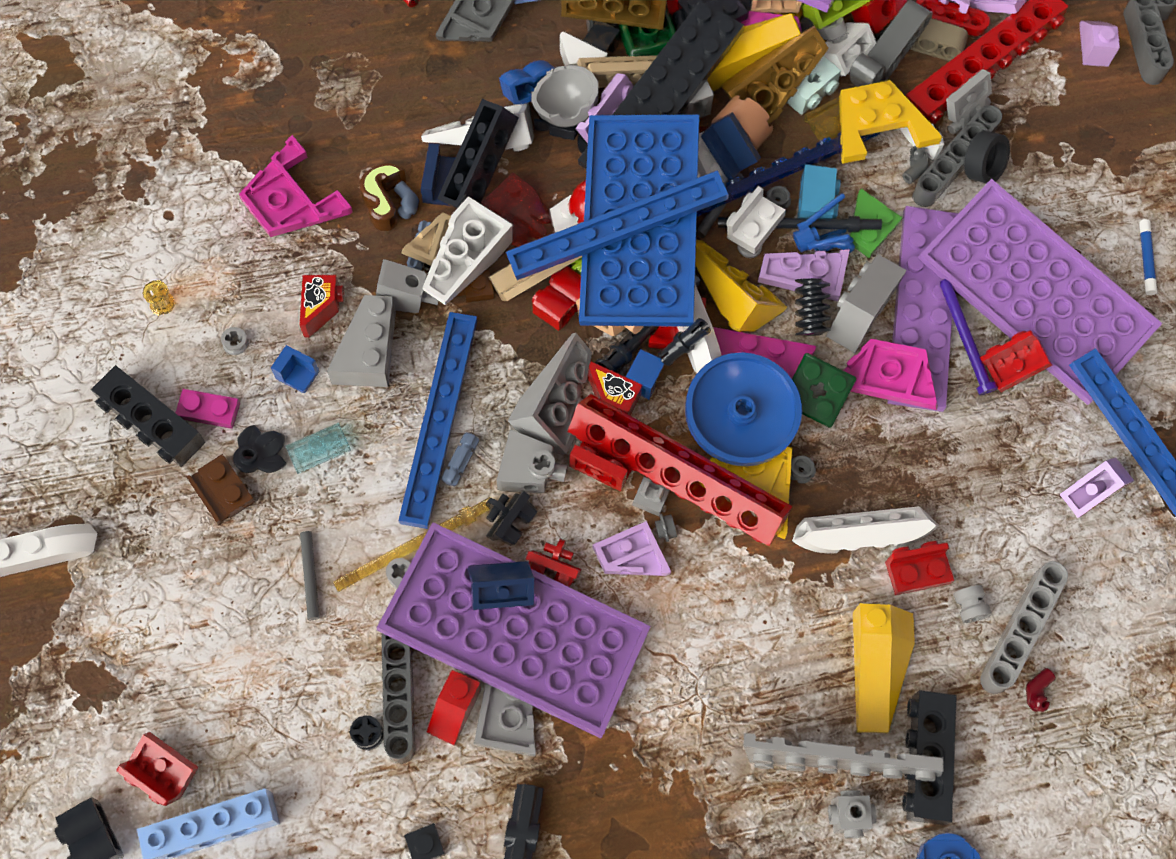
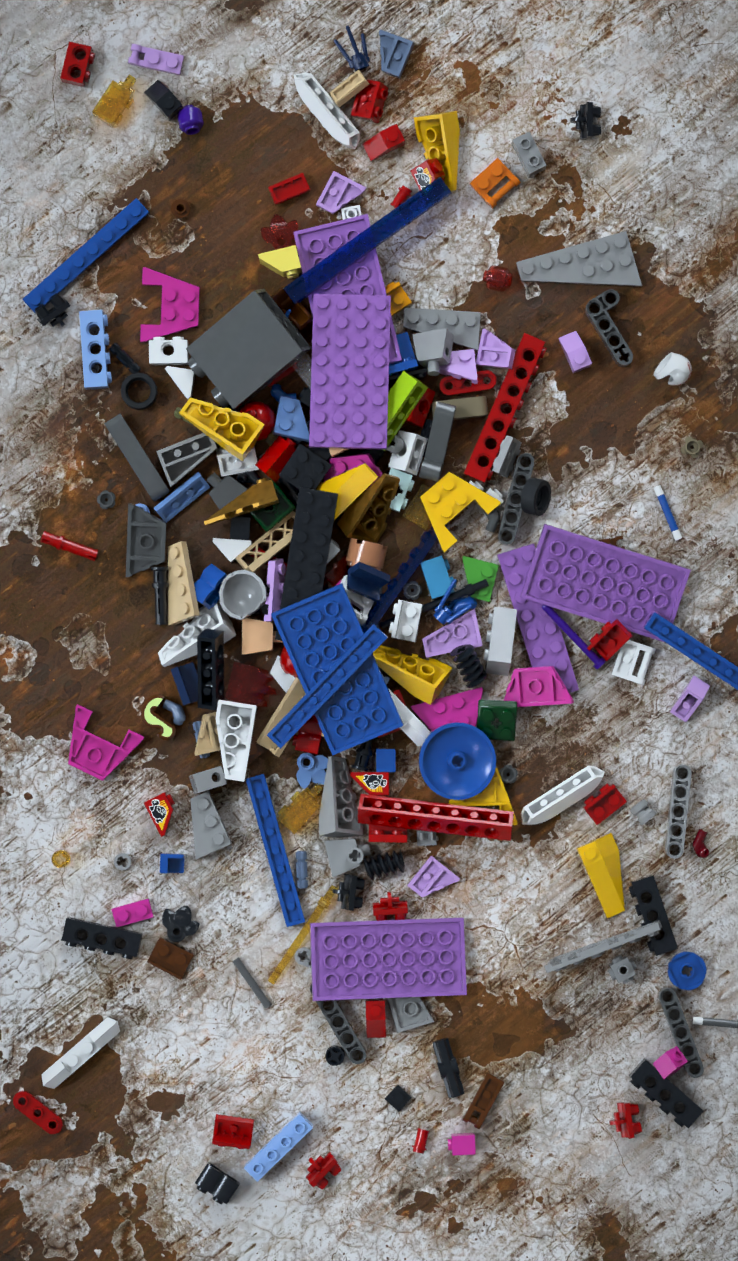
camera: 20 degrees left, 20 degrees up
clear light blue plate [285,423,351,474] -> none
dark blue panel [468,561,534,610] -> none
dark grey plate [655,514,677,542] -> none
black pin [658,318,711,366] -> none
none -> black pin [151,567,169,625]
none -> tan wing [168,541,200,626]
none -> light nougat torso [242,618,283,655]
none -> clear yellow hinge [278,783,323,834]
none -> medium blue plate [296,753,328,789]
none -> black piece [363,849,405,881]
none -> white plate [611,640,656,685]

